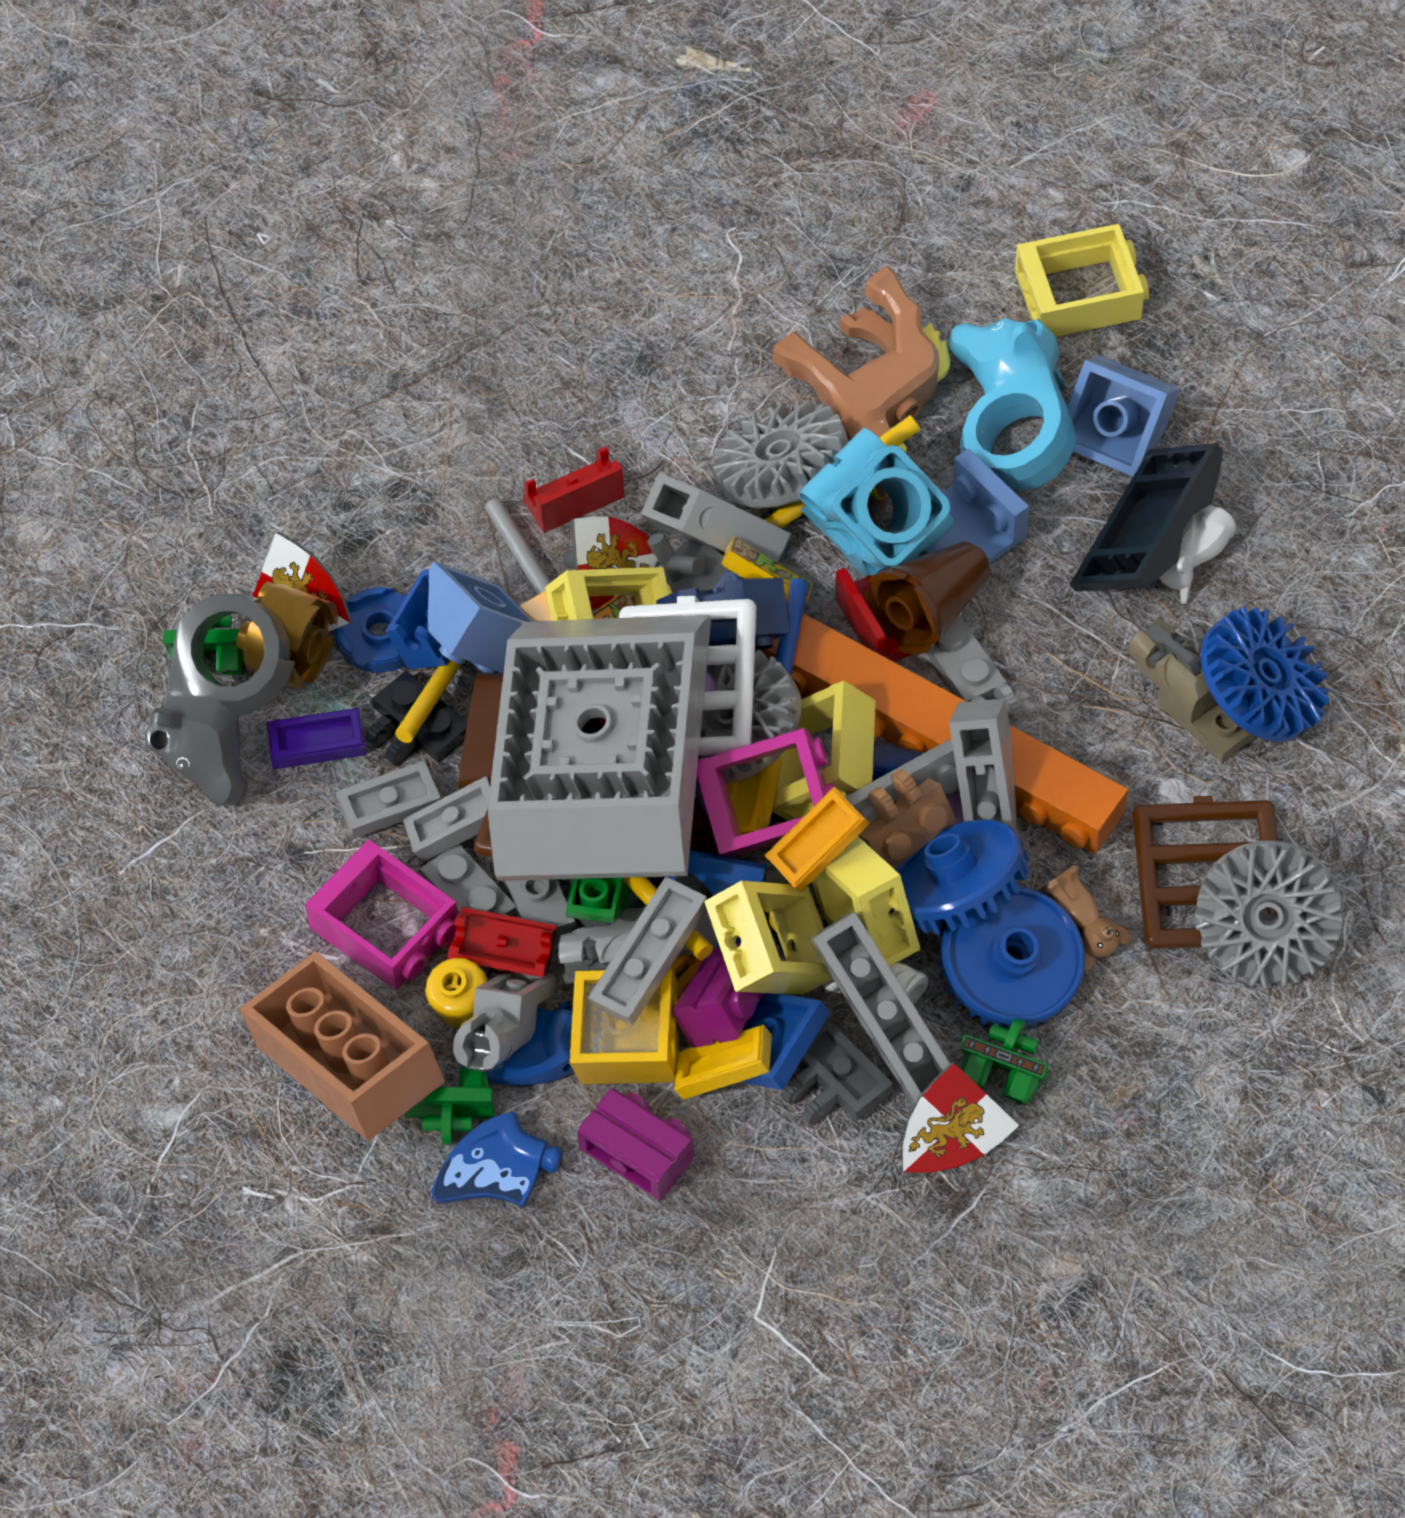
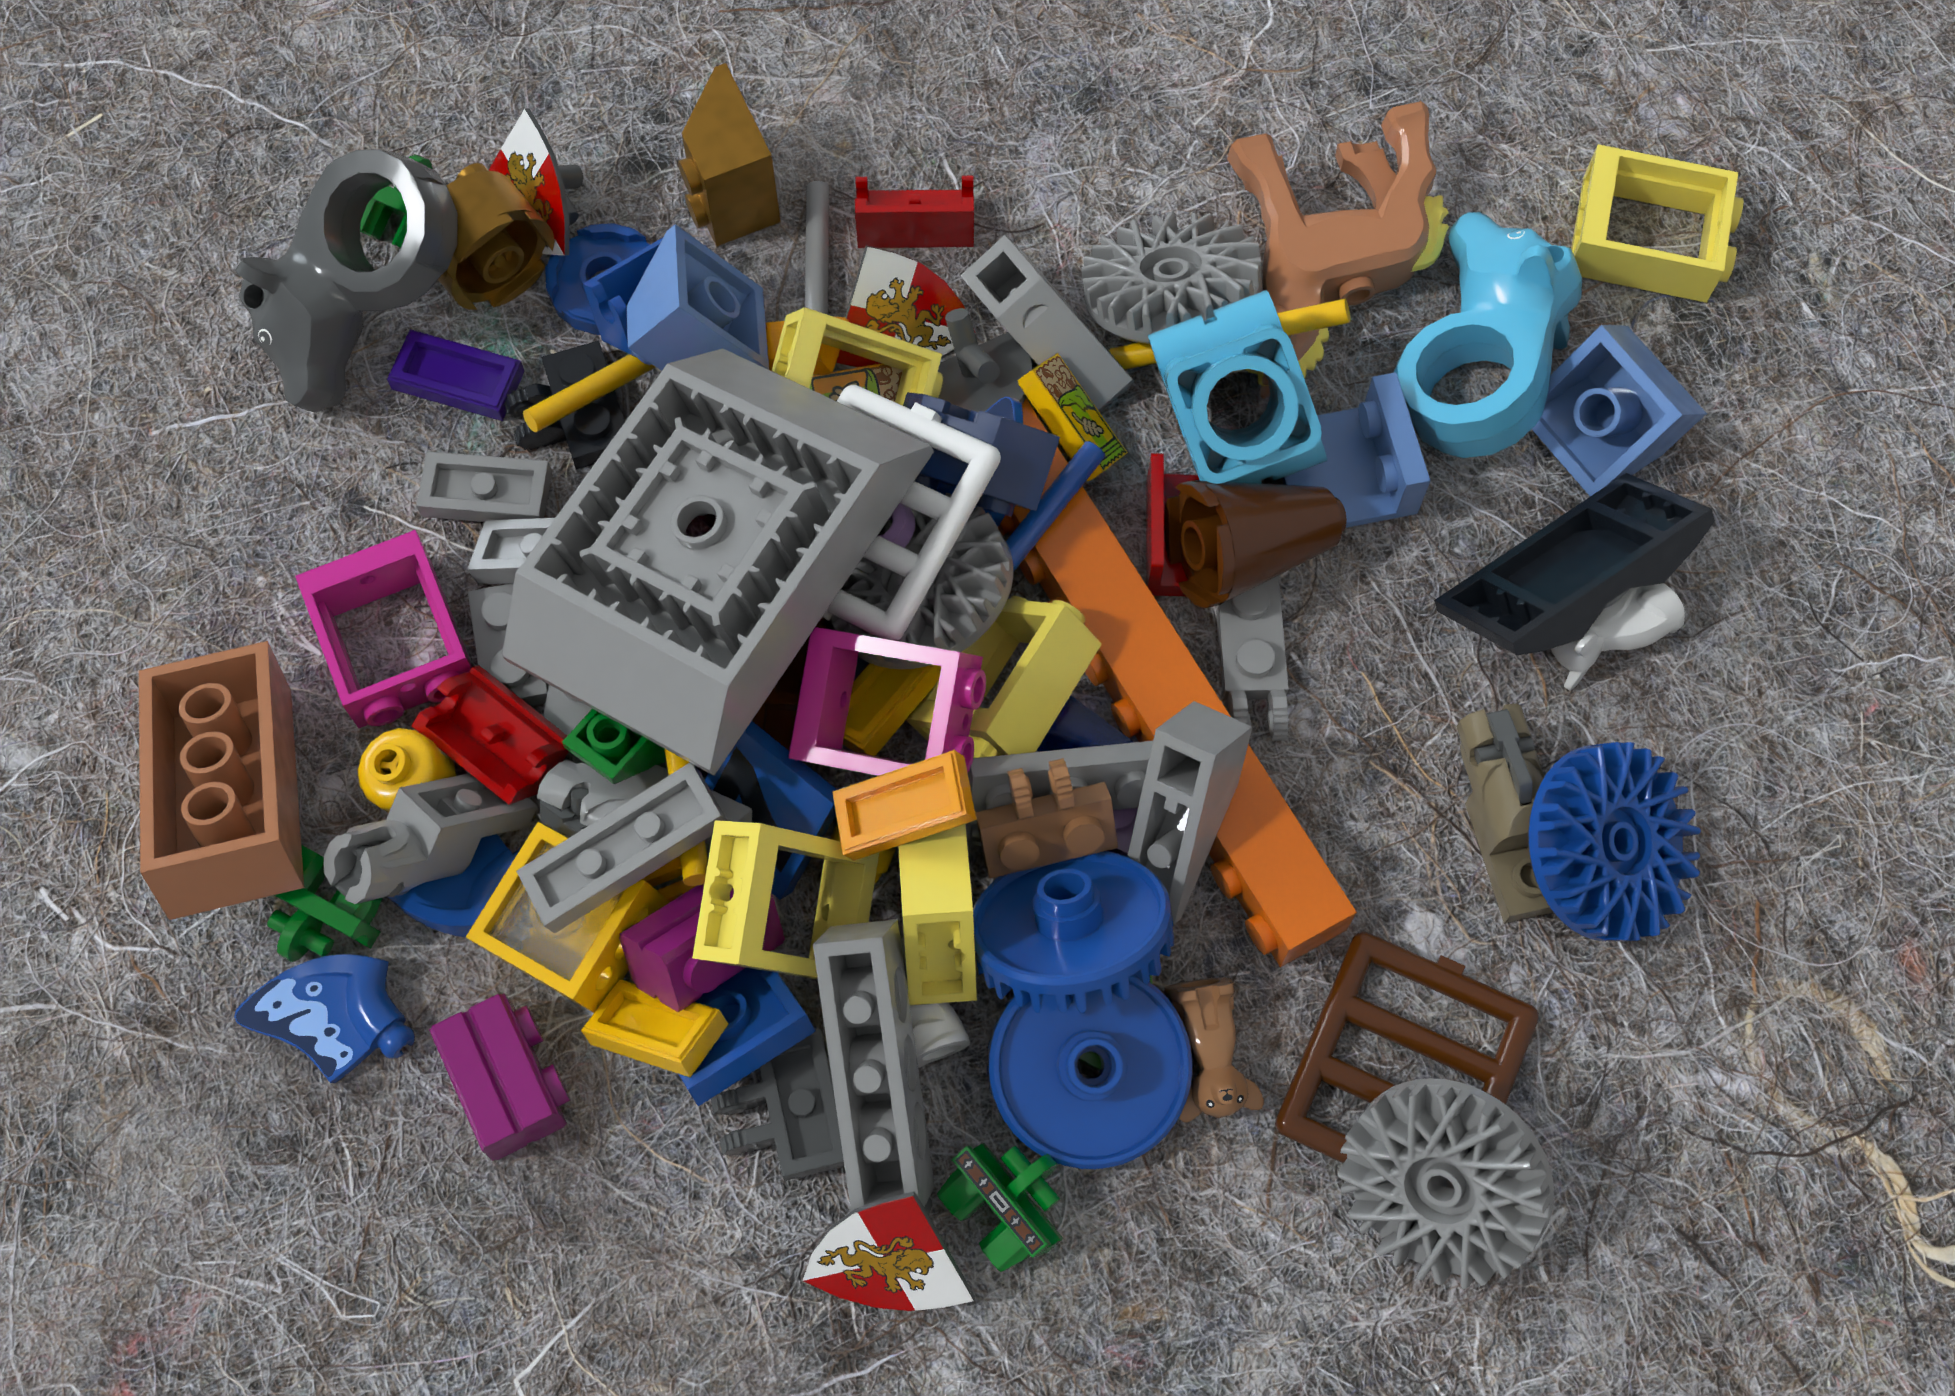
camera: 25 degrees right, 10 degrees up
none -> pearl gold slope [678,63,781,247]

